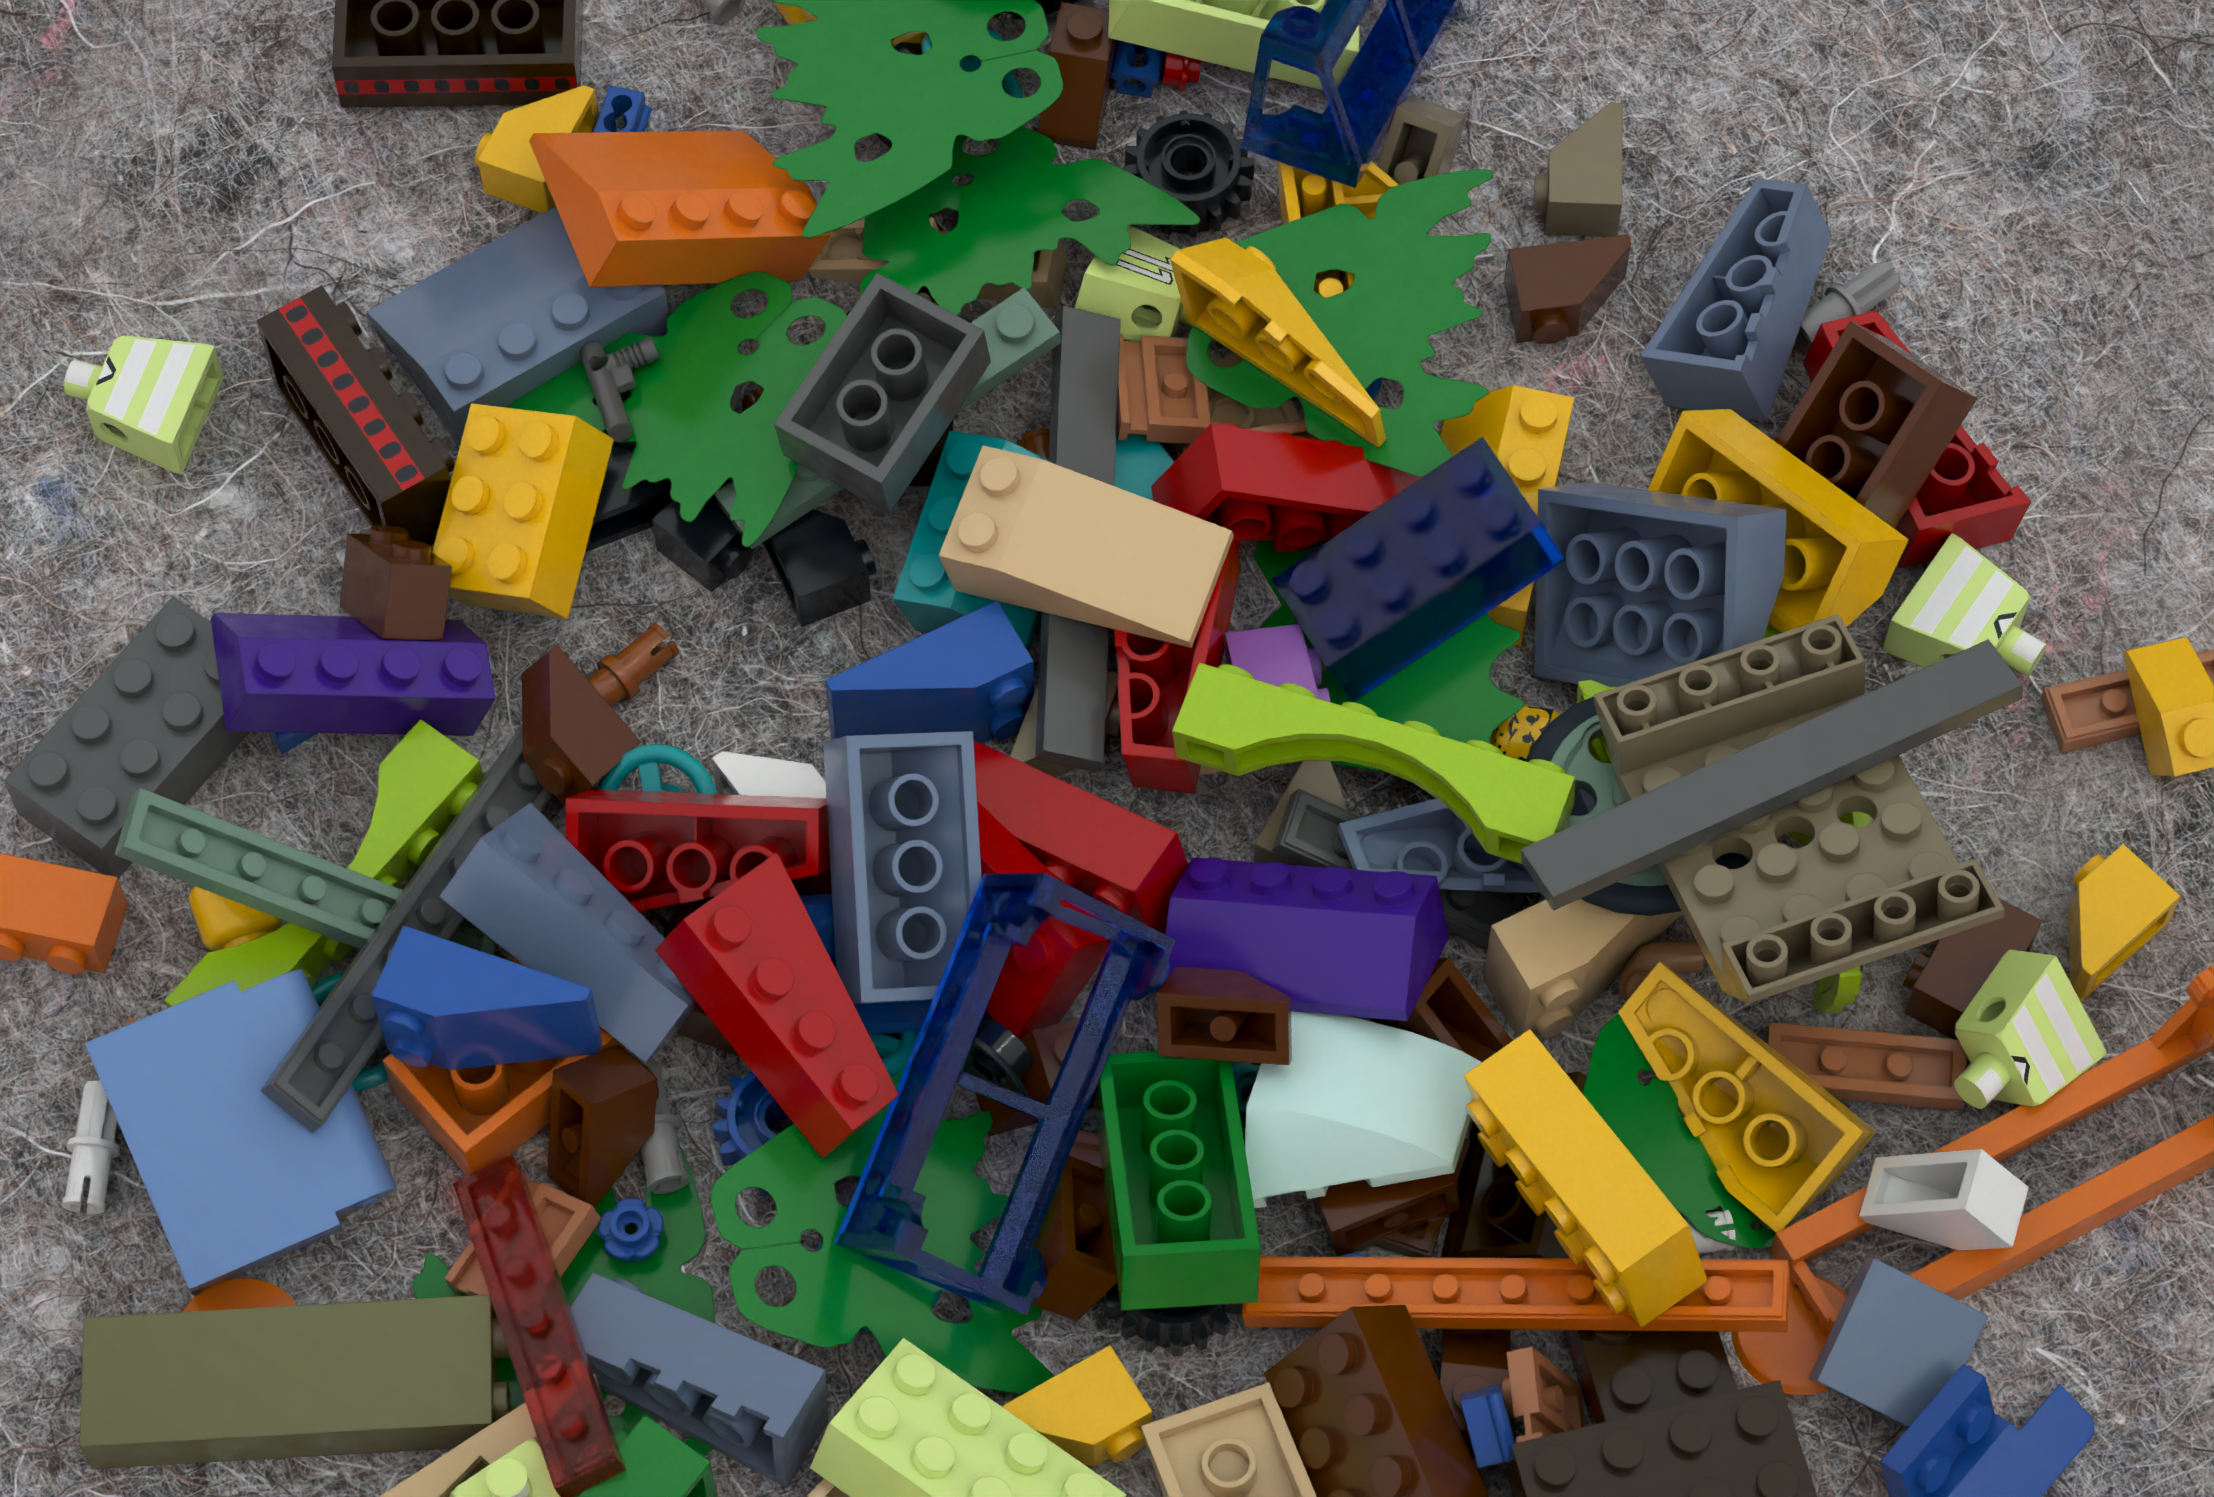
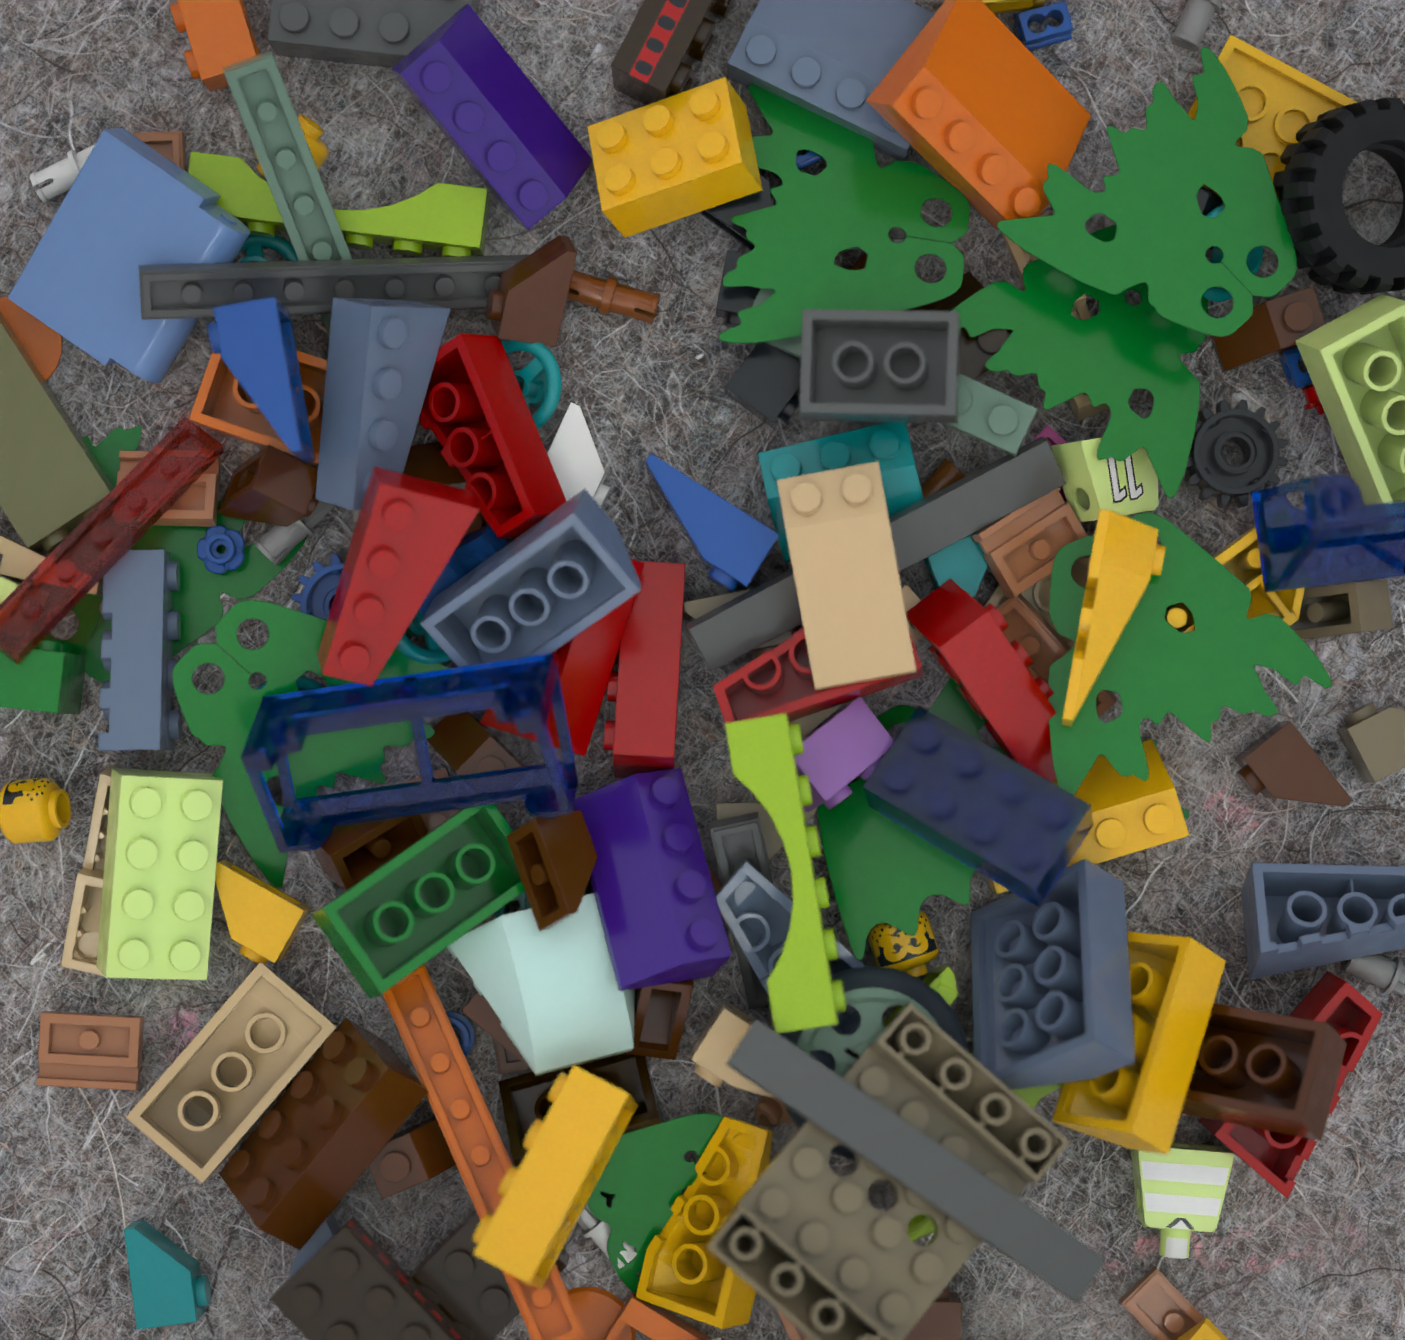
camera: 60 degrees right, 25 degrees up
reddish brown brick [339,525,452,640] -> none
dark grey hose [580,336,661,442] -> none
black piece [938,1019,1034,1113] -> none
blue piece [1460,1384,1516,1468] -> none
nougat plate [1502,1346,1585,1443] -> none

